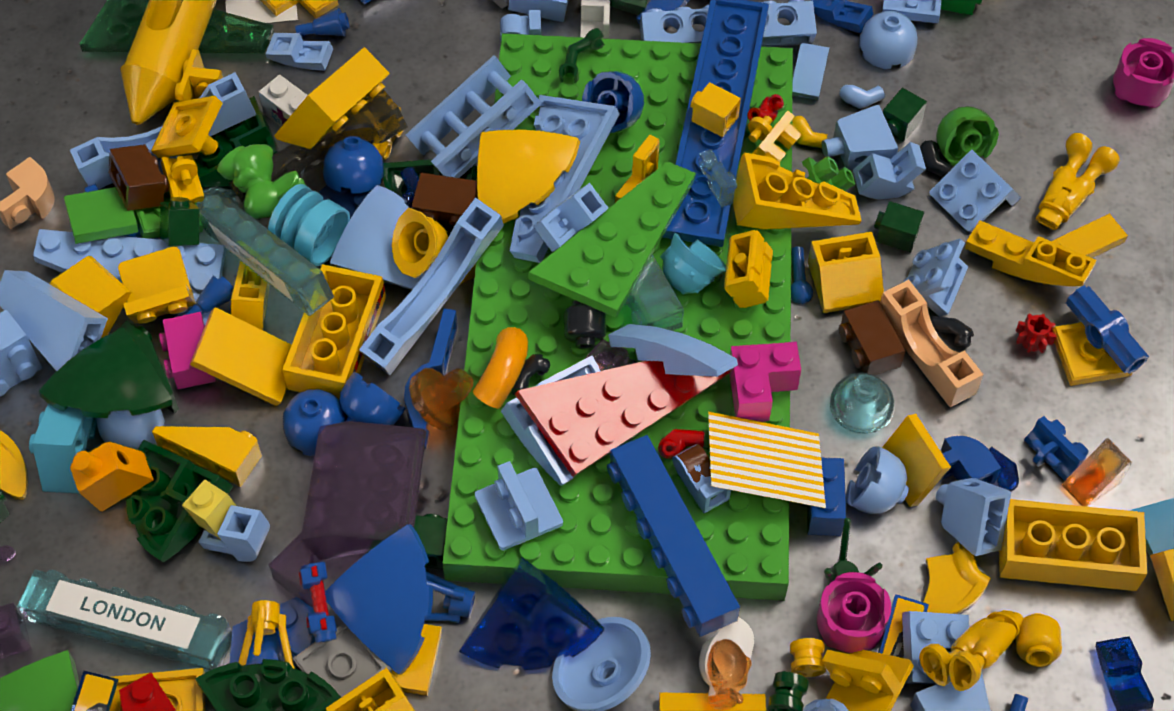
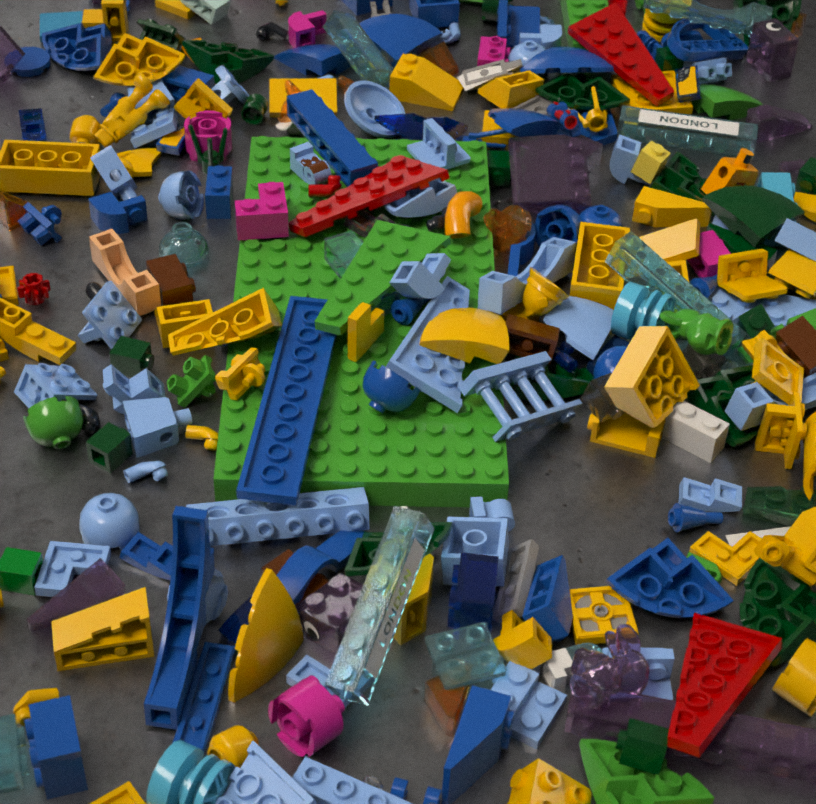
camera: 175 degrees right, 15 degrees down
dark green arm [559,28,605,83] -> none
light blue slope [608,324,738,377] -> none
medium azure helmet [660,233,726,294] -> none
yellow brick [690,82,741,137] -> none
clear light blue plate [698,149,737,207] -> none
sticker [708,411,826,508] -> none
yellow brick [724,230,773,308] -> none
red arm [747,94,784,122] -> none
yellow wheel [790,638,826,677] -> none
light blue slope [792,42,829,100] -> none
yellow tile [882,414,951,507] -> none
clear blue arm [989,447,1019,491] -> none

